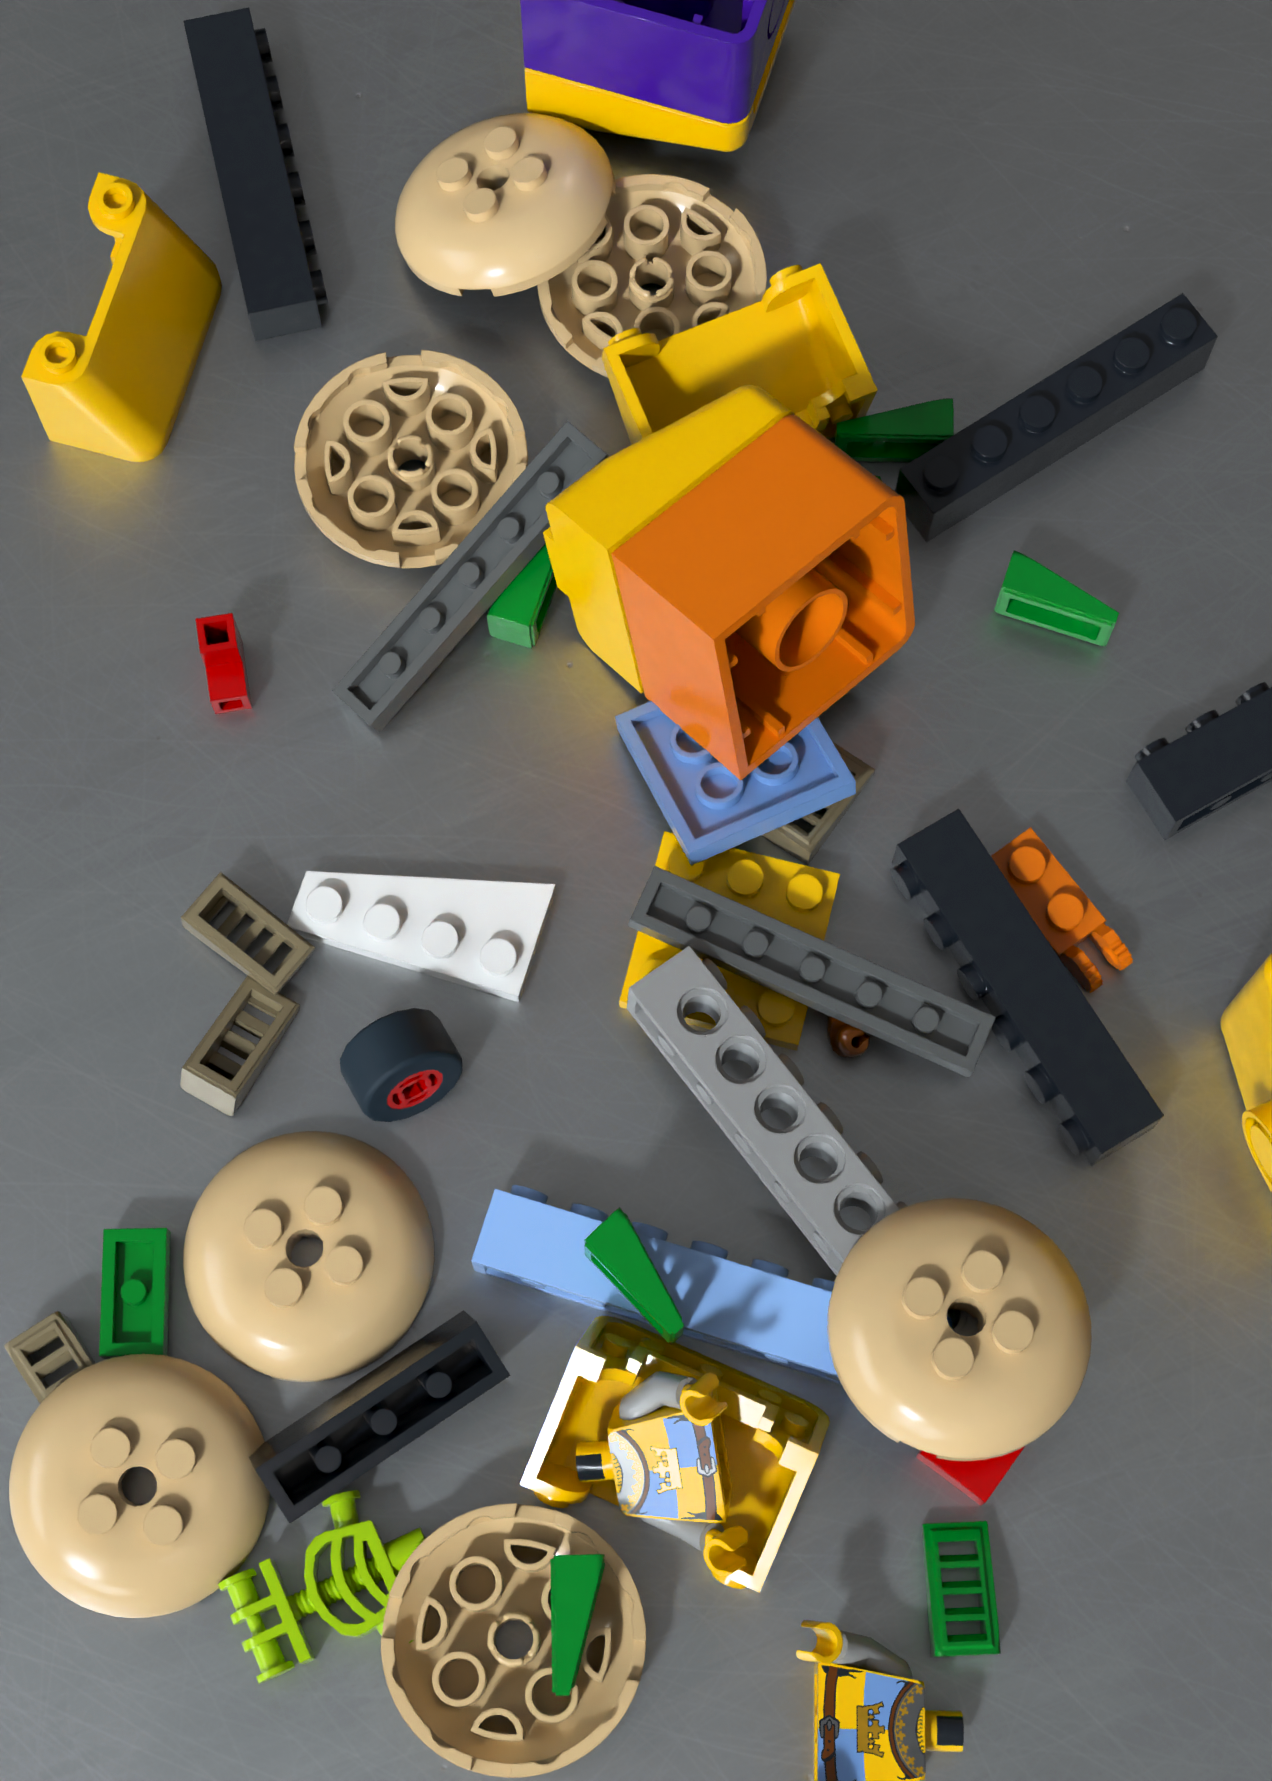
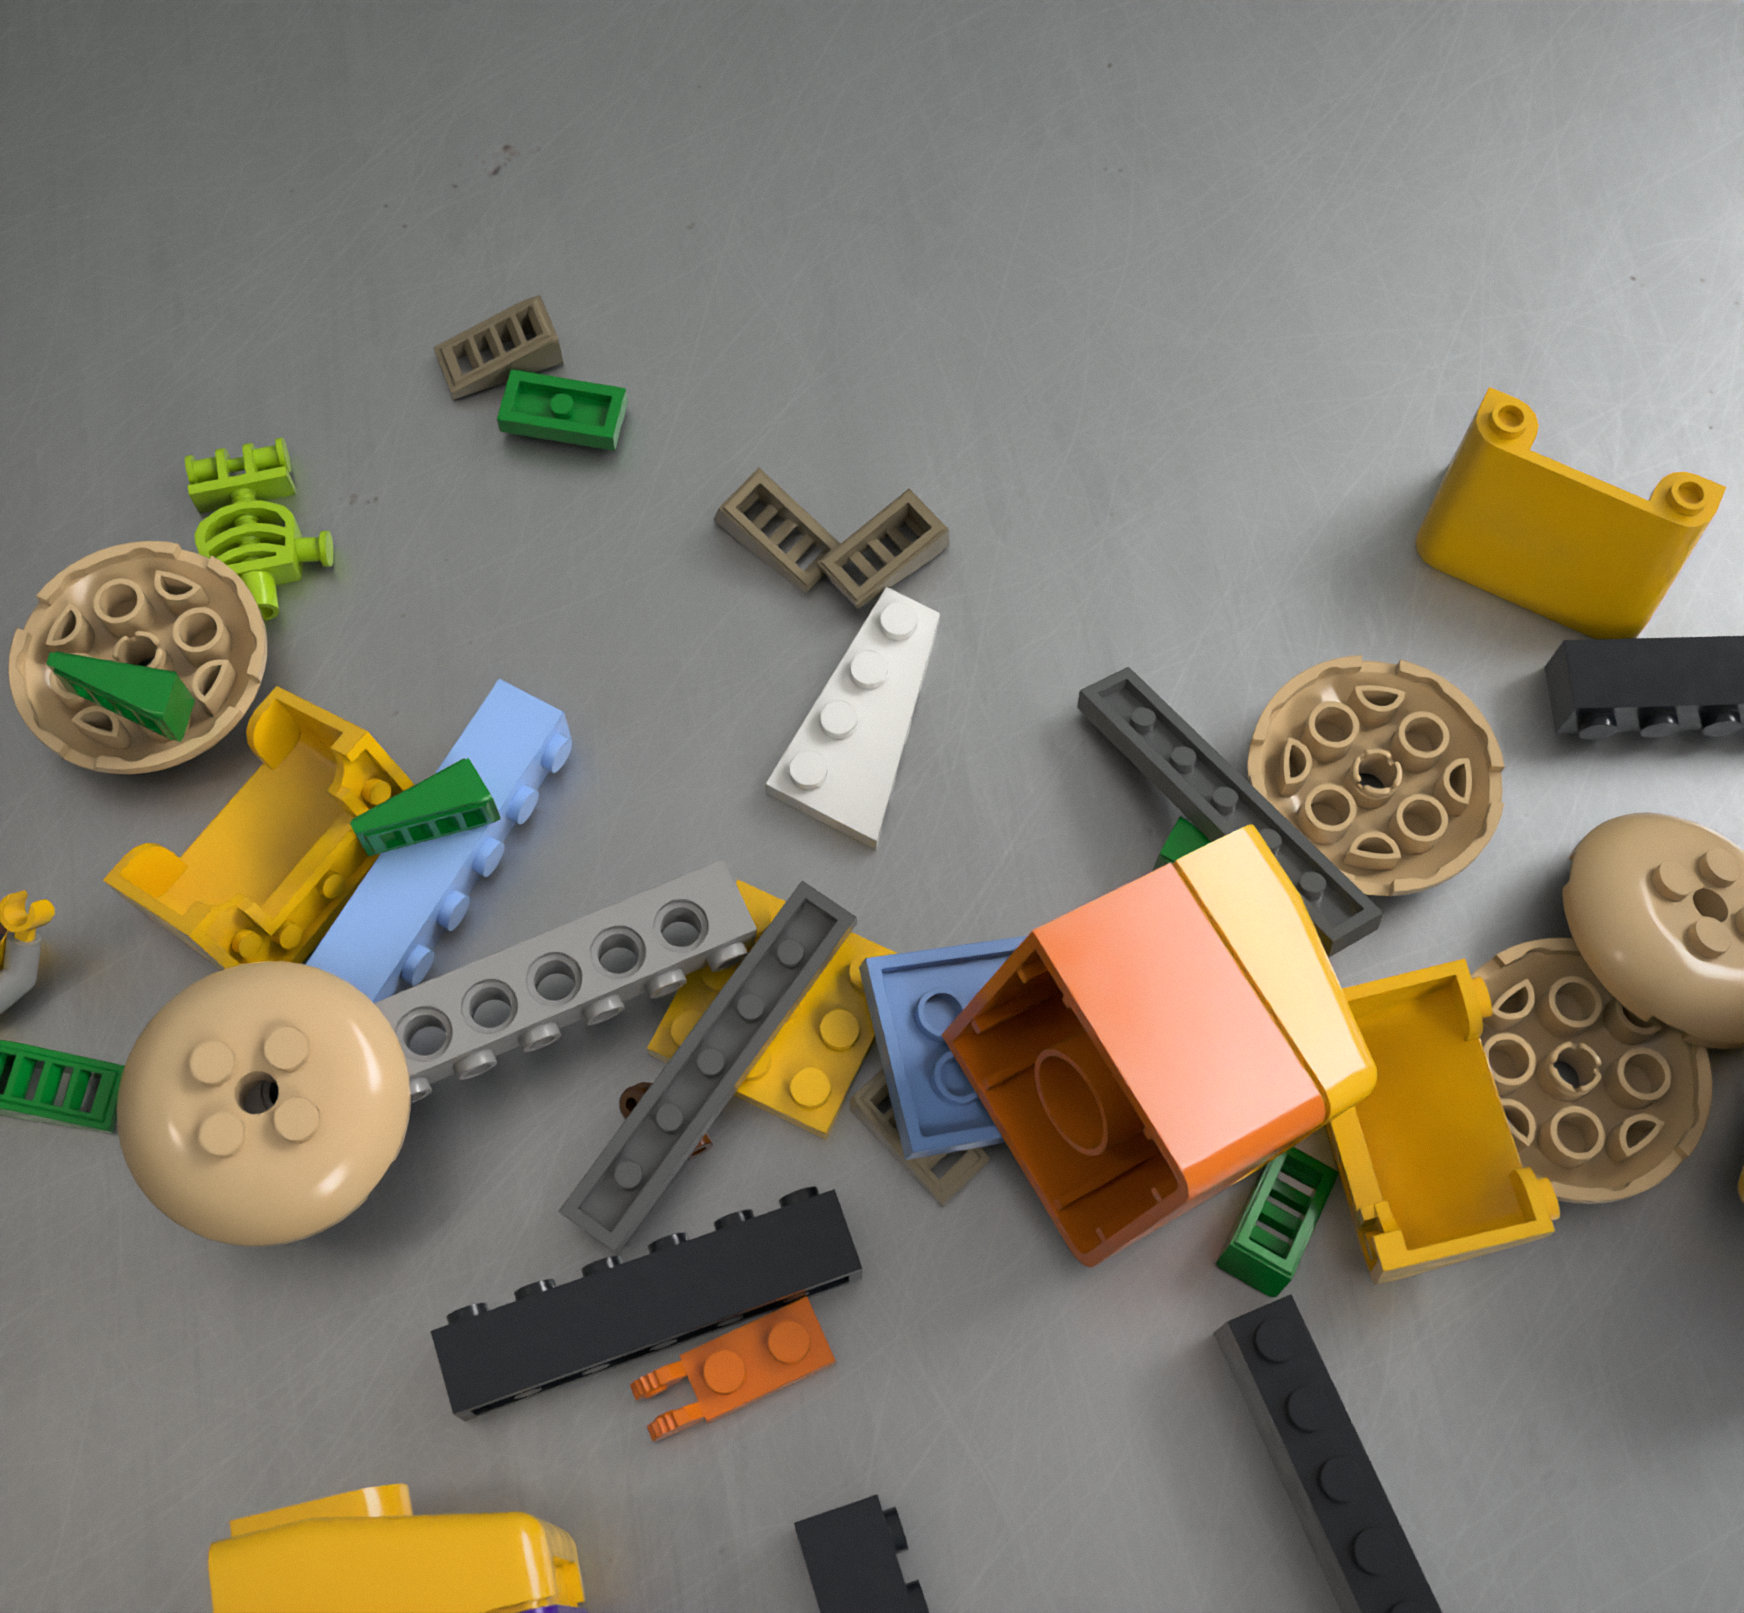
camera: 100 degrees right, 5 degrees down
tan brick [9,1354,270,1618] -> none
tan brick [183,1131,435,1382] -> none
red piece [195,613,252,714] -> none
black brick [249,1310,511,1523] -> none
black wheel [340,1008,463,1122] -> none
torso [576,1371,748,1577] -> none
green slope [834,398,954,462] -> none
green slope [994,550,1119,647] -> none

